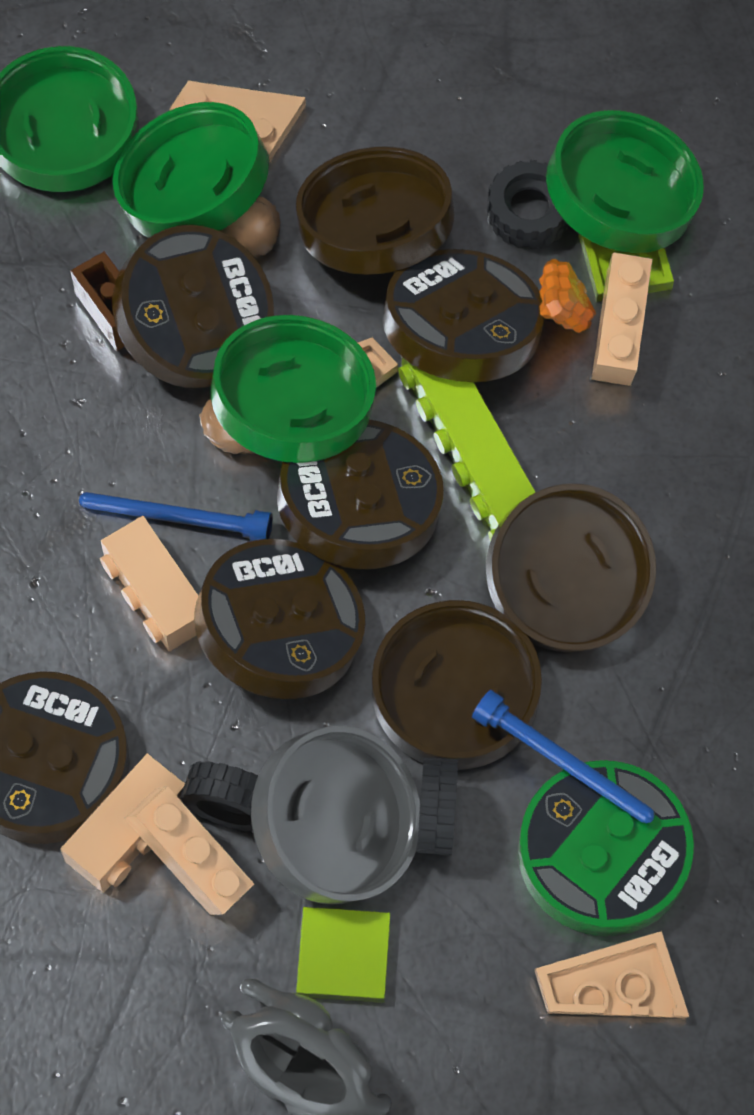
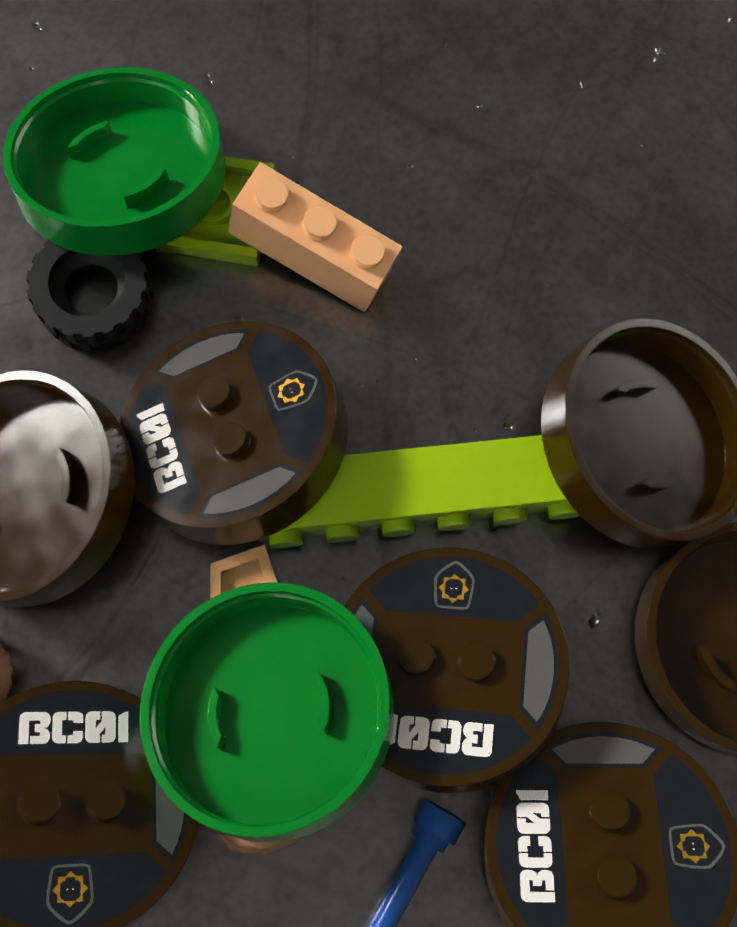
camera: 75 degrees left, 10 degrees up
orange rock [539,258,596,333] -> none

